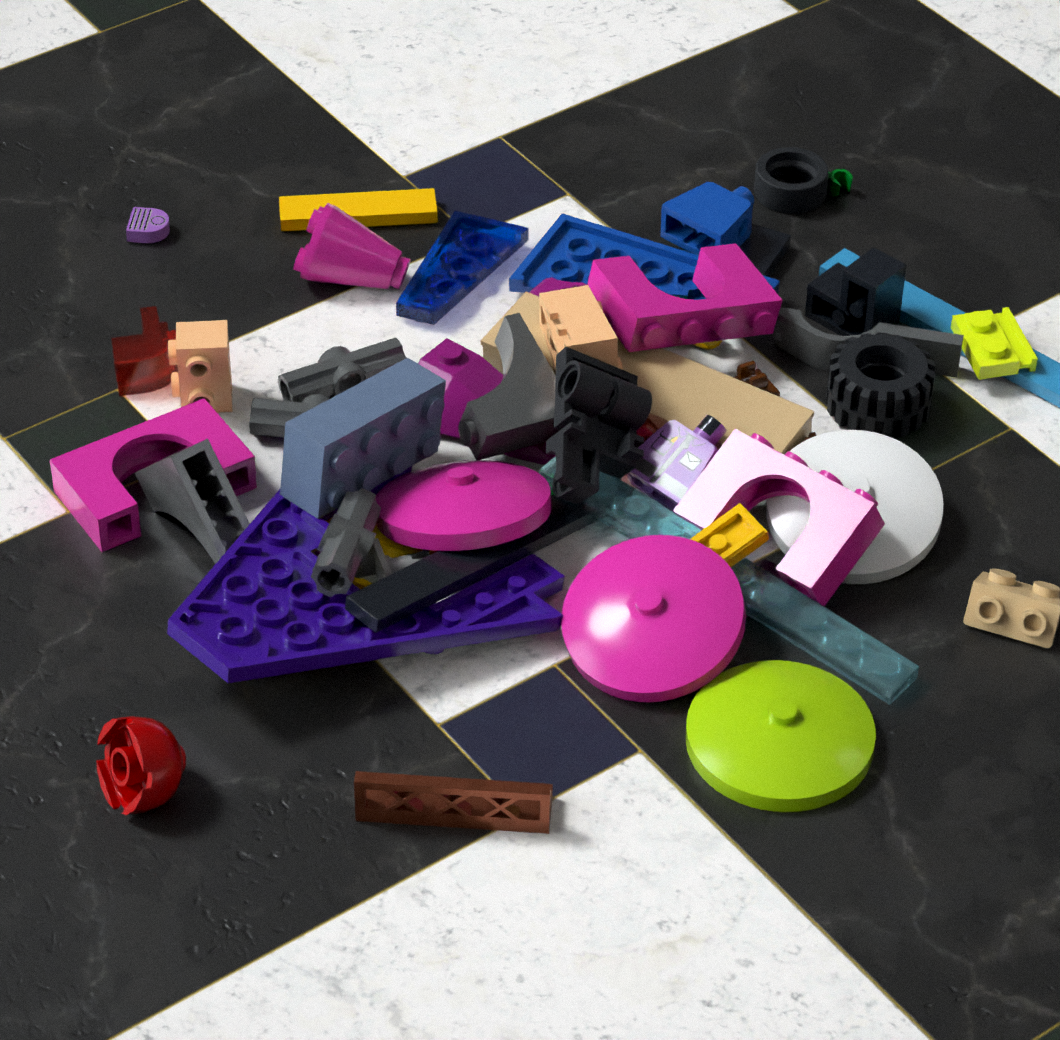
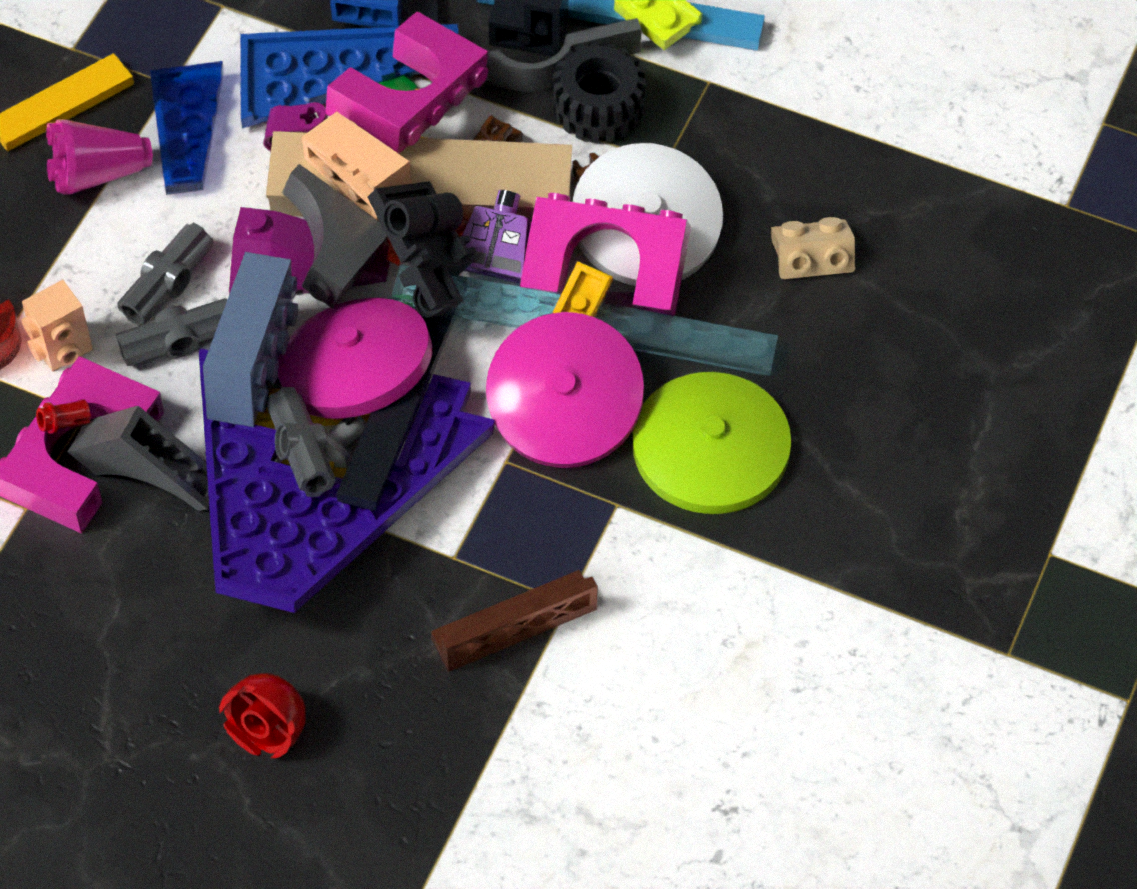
camera: 30 degrees left, 15 degrees up
none -> red pin [36,399,91,434]

